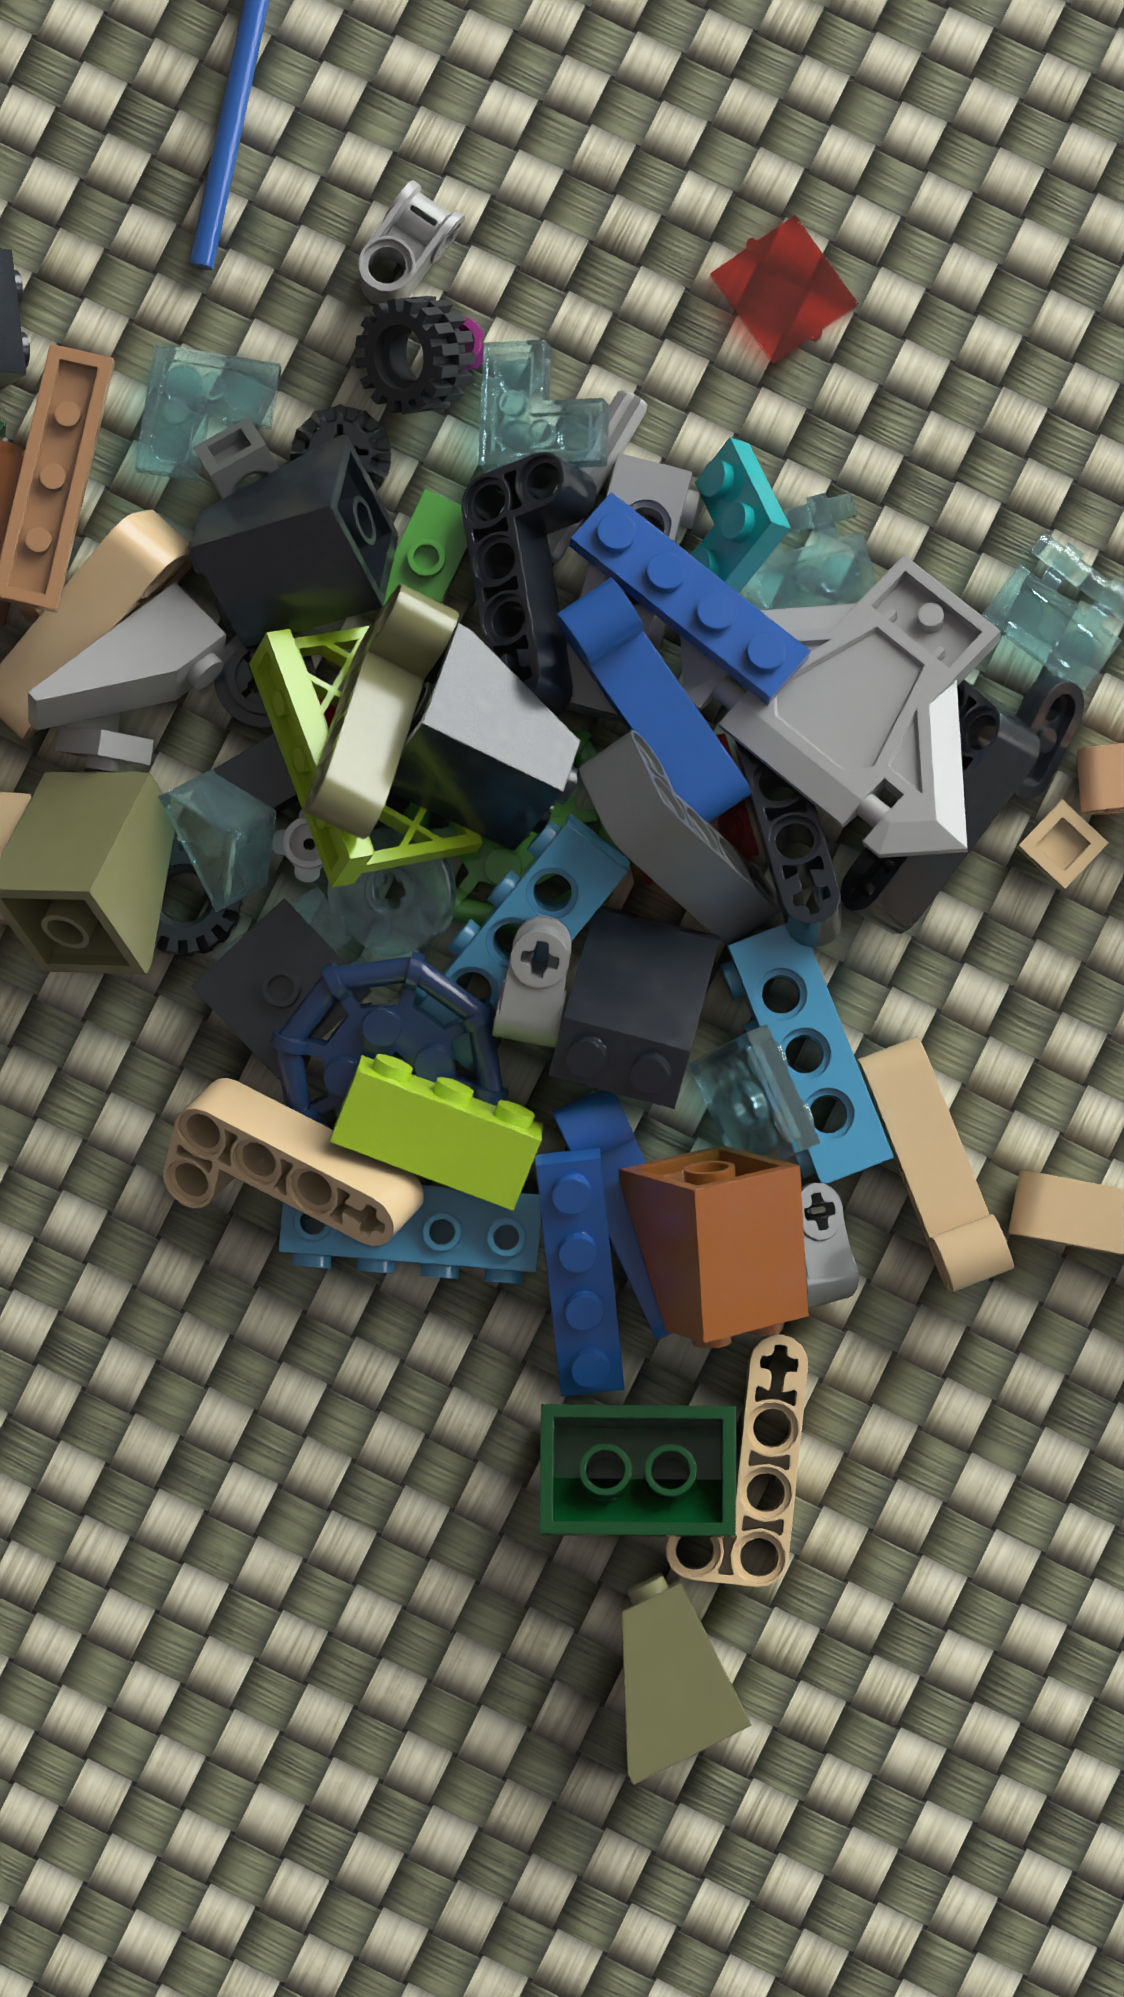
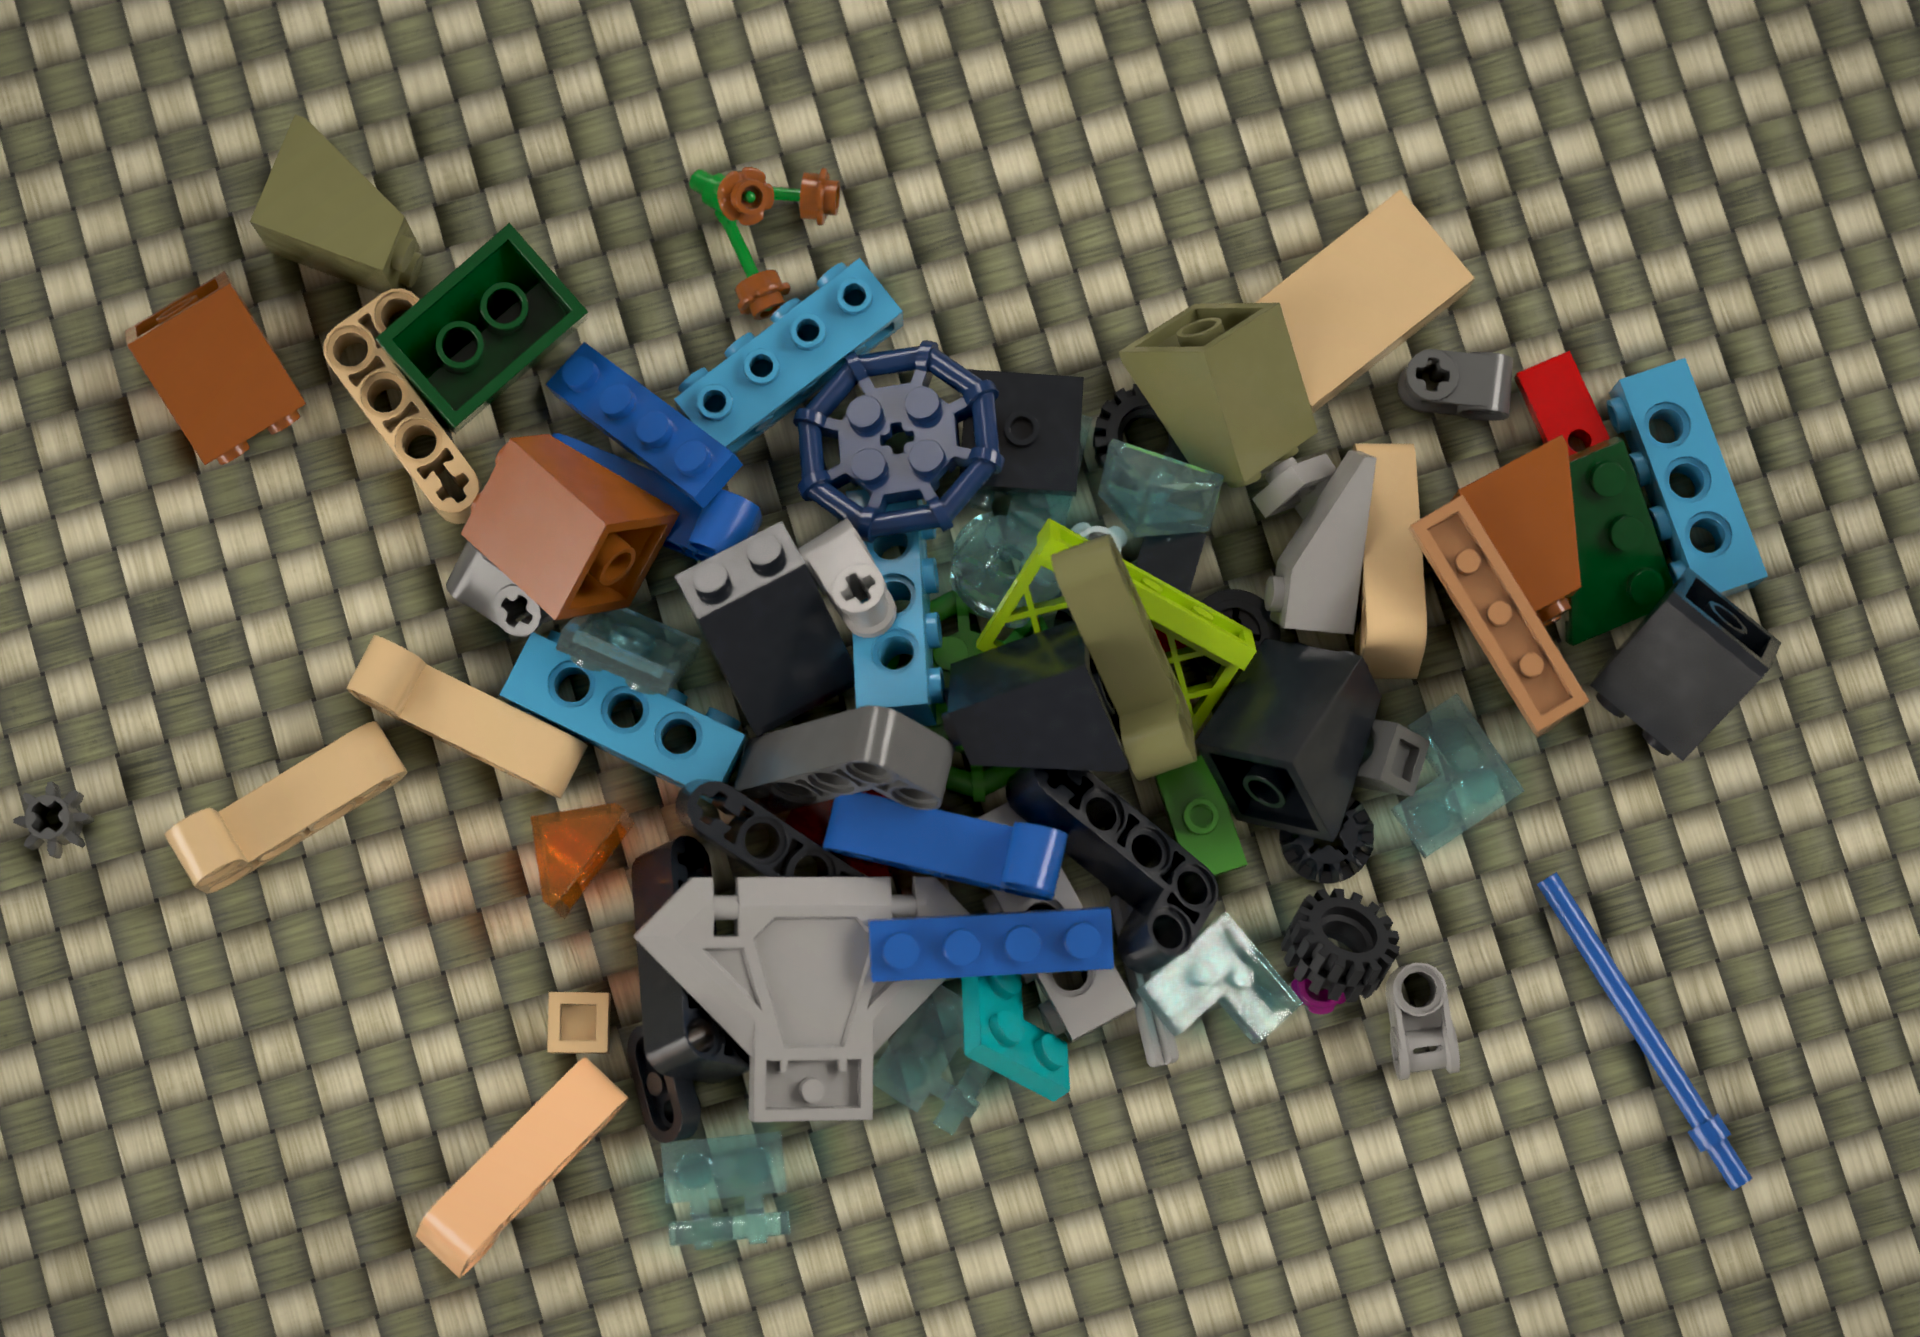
camera: 130 degrees right, 5 degrees down
tan beam [163,1078,424,1246] -> none
lime brick [330,1054,543,1211] -> none
clear red piece [710,215,859,365] -> none
none -> dark orange slope [125,271,306,465]
none -> clear orange slope [530,803,635,919]
none -> dark orange plant [689,167,840,320]

